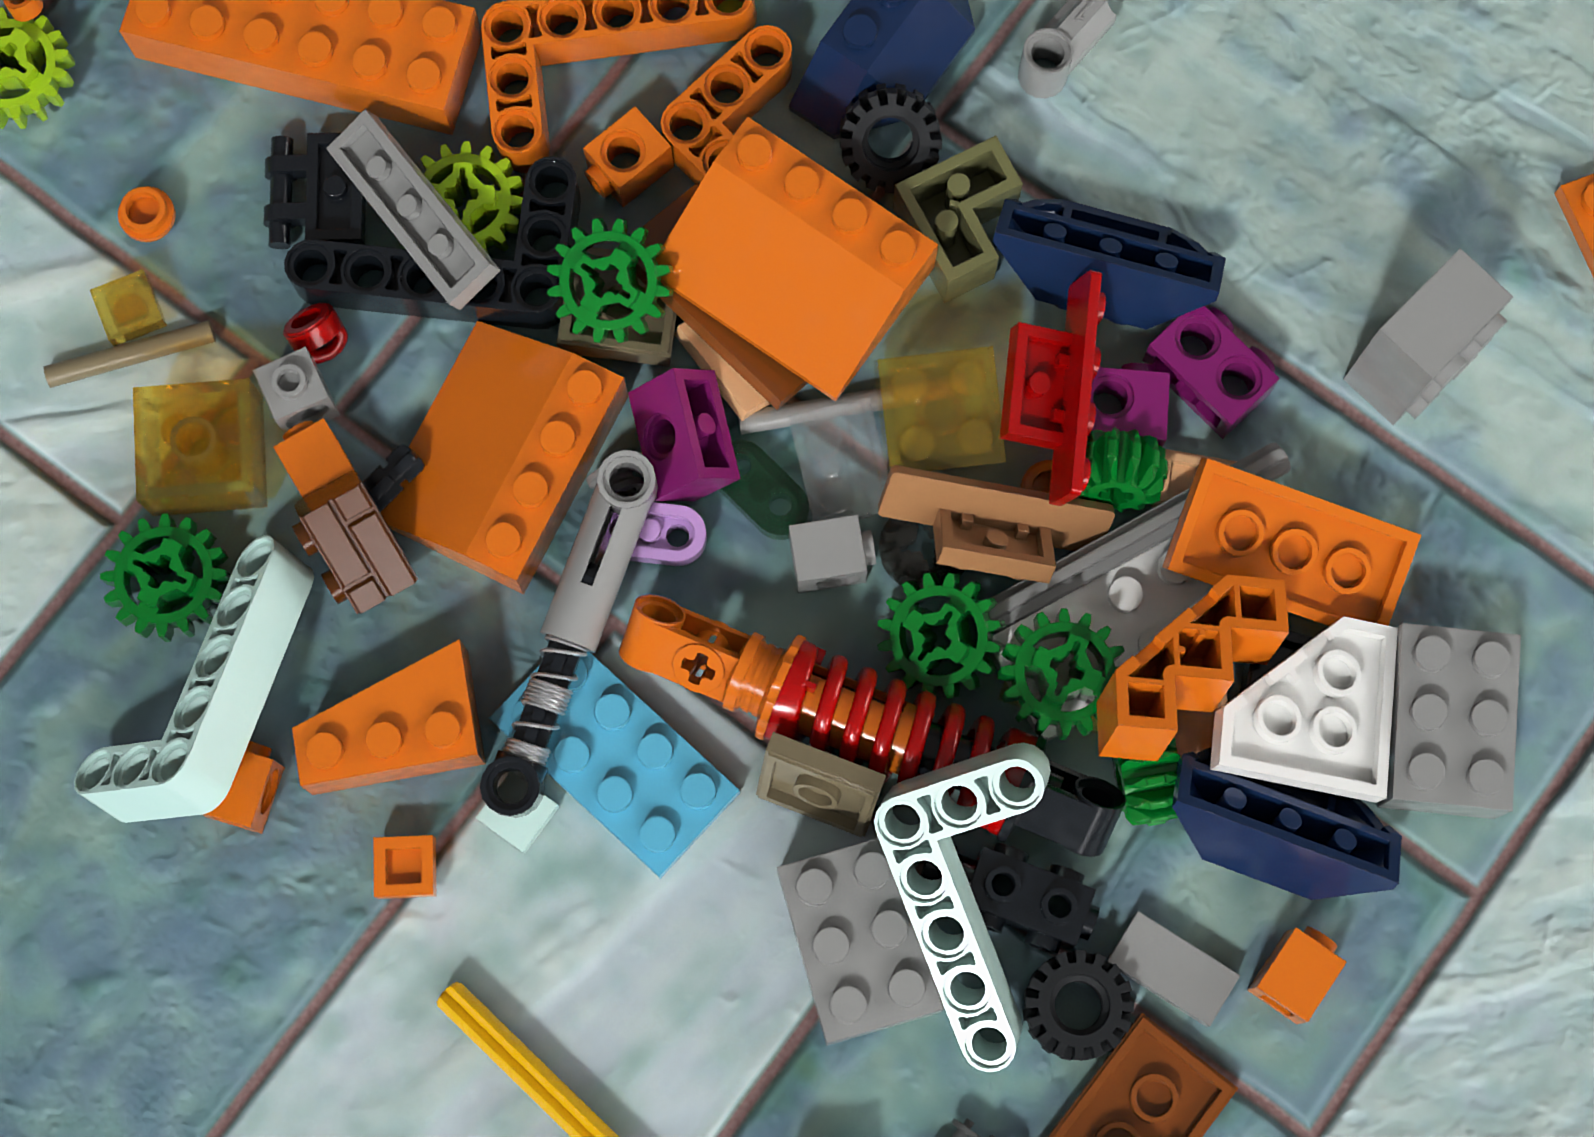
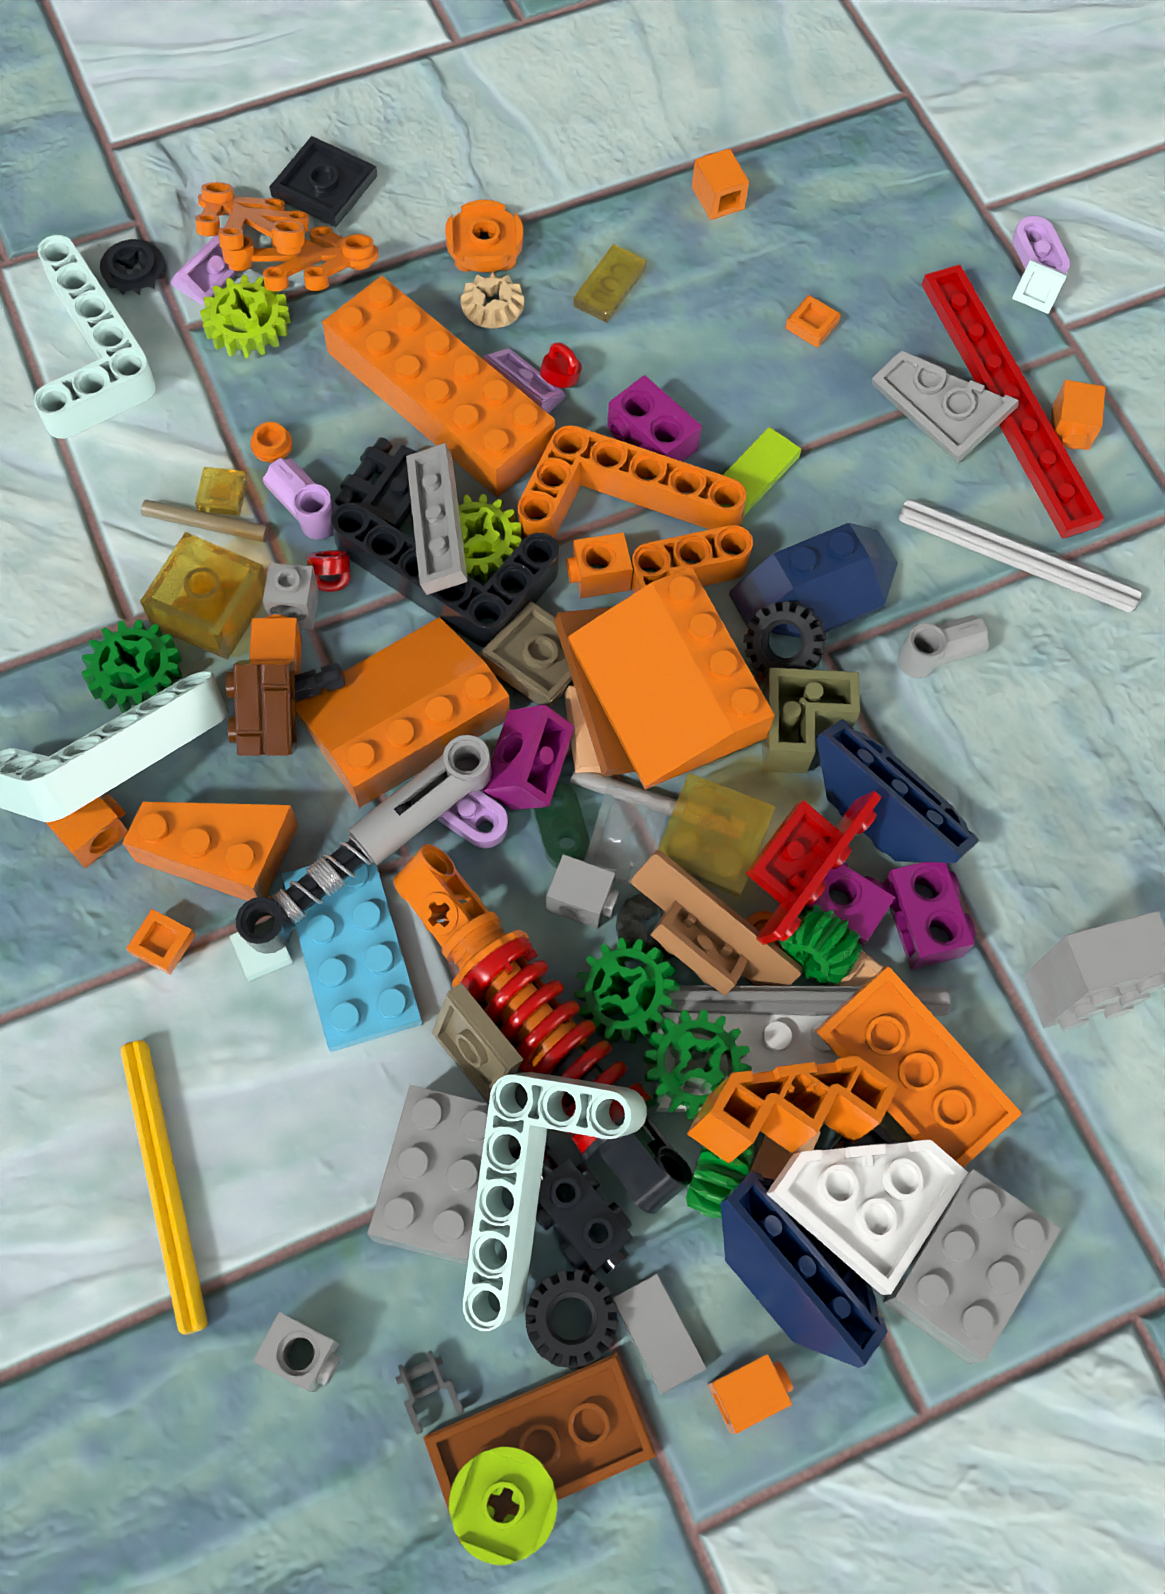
camera: 25 degrees right, 10 degrees down
green gear [547,218,674,343] -> none
none -> lavender piece [263,458,335,540]

